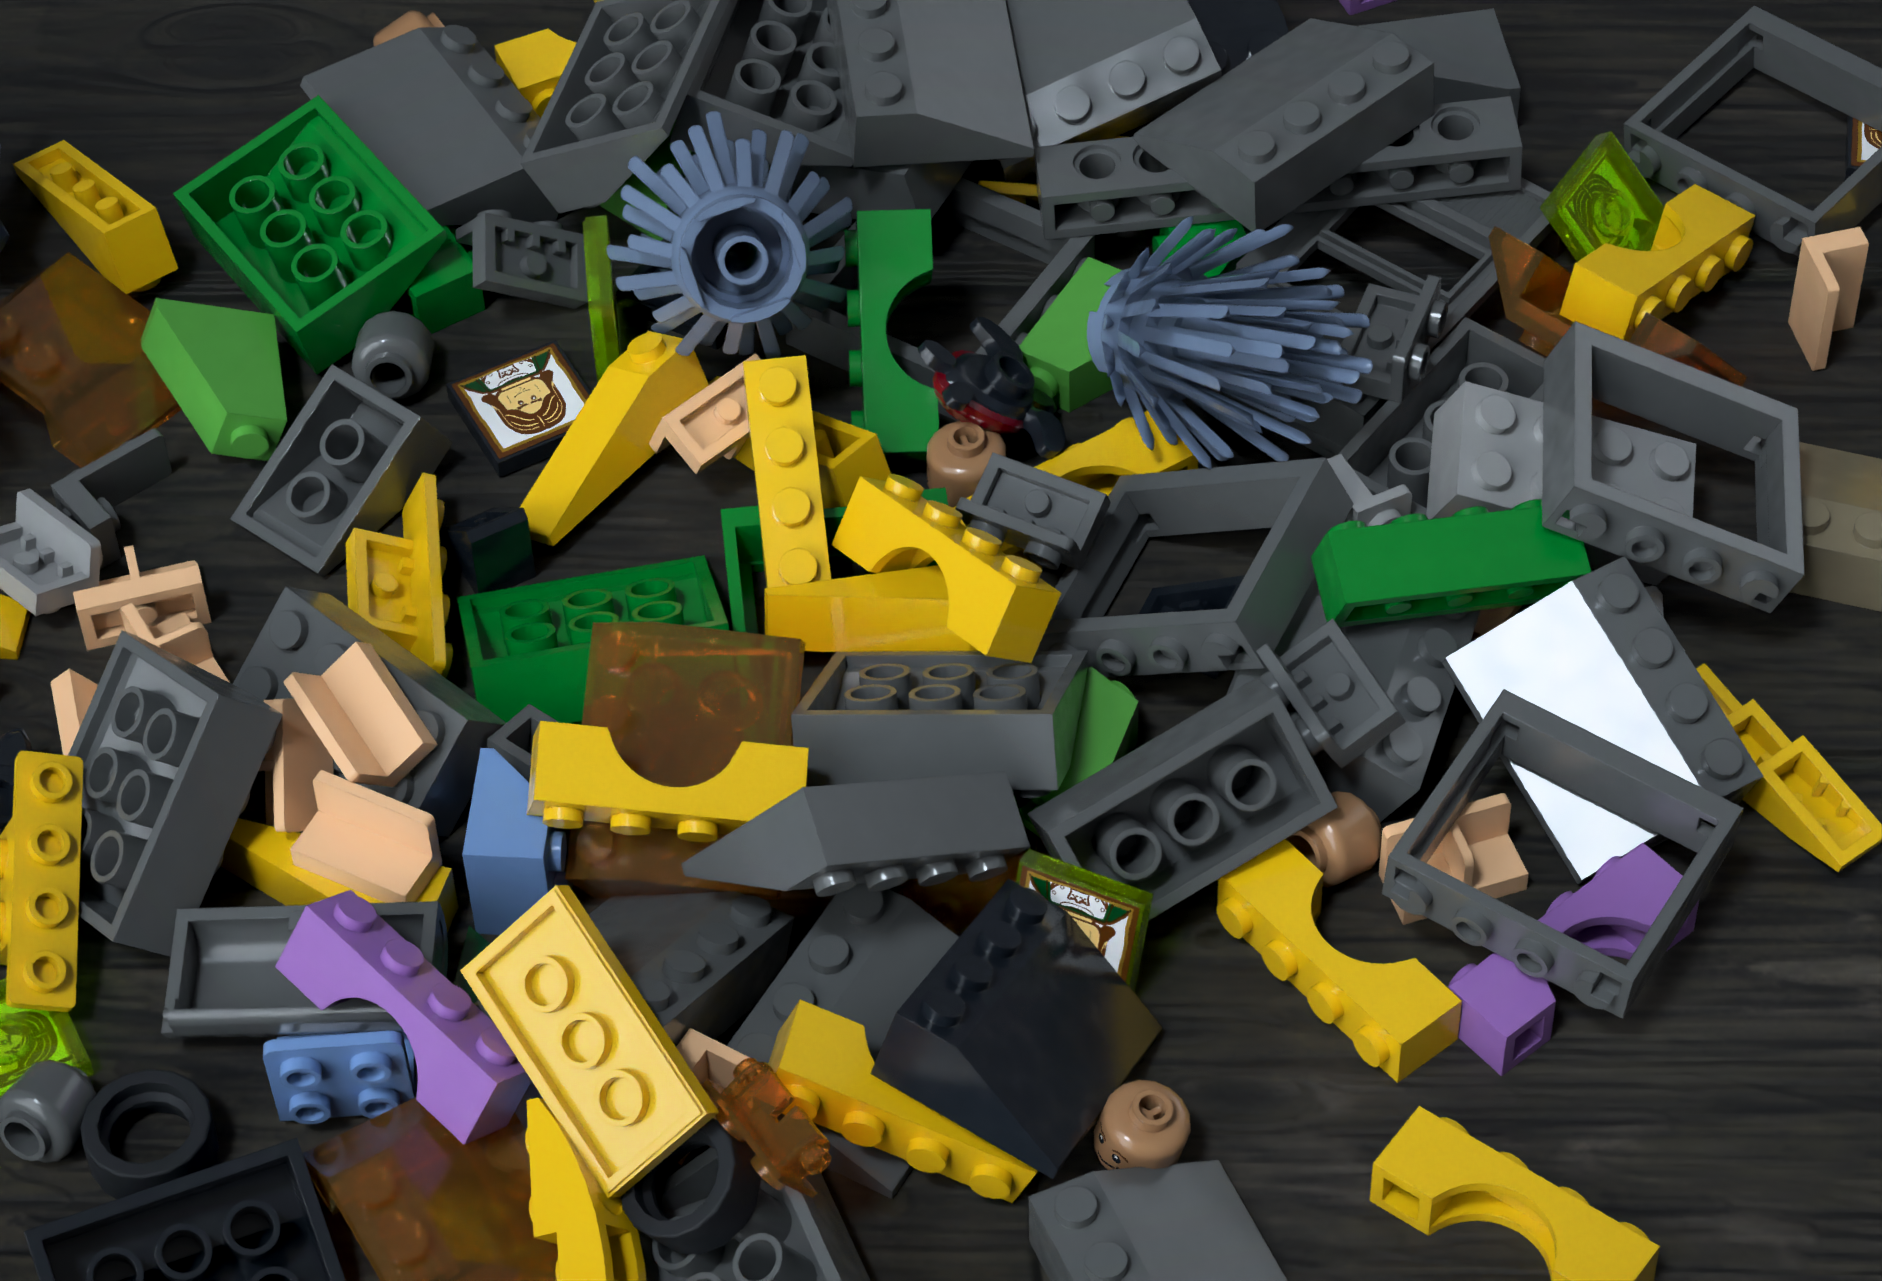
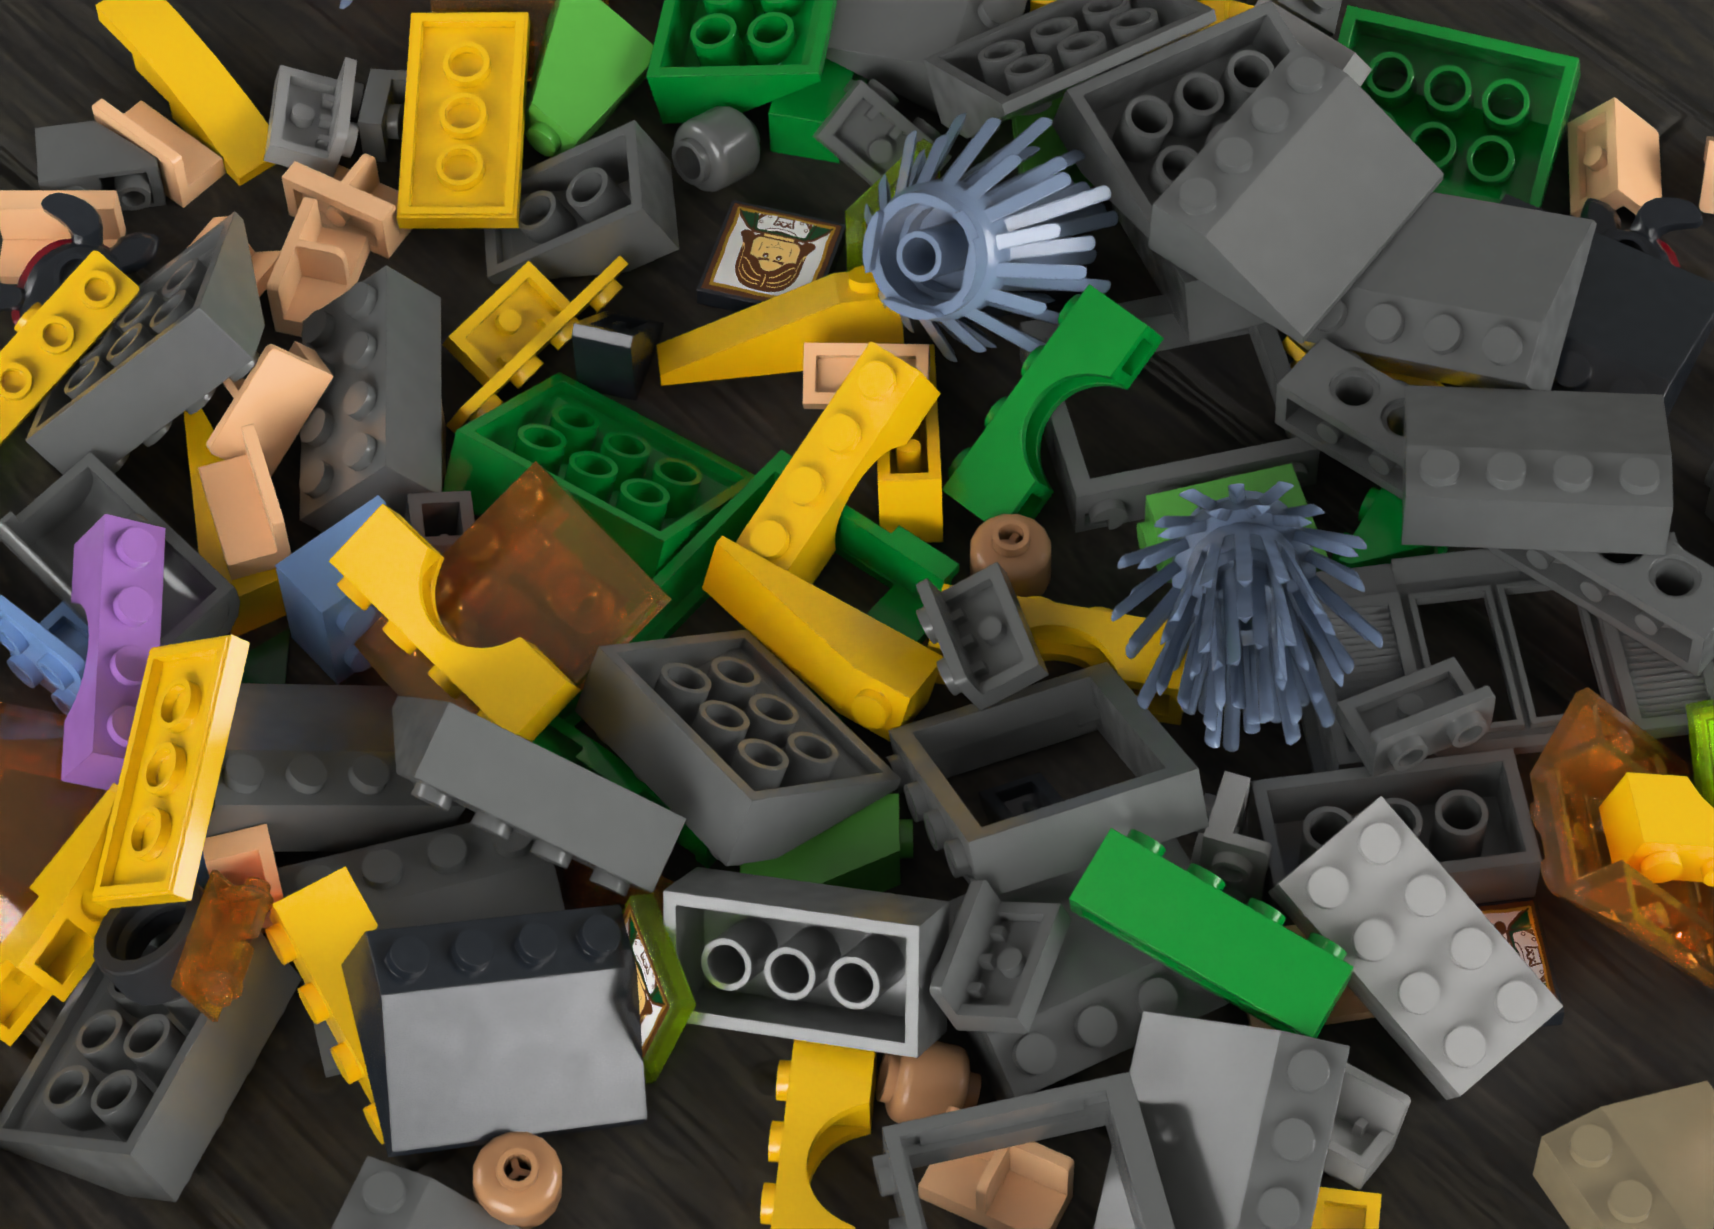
camera: 45 degrees right, 5 degrees up
light nougat panel [284,642,438,787] -> none
yellow arch [831,474,1062,663] -> none
black animal [918,317,1066,459] -> none
dark grey window [1542,321,1805,613] -> none
none -> yellow tile [397,12,530,229]

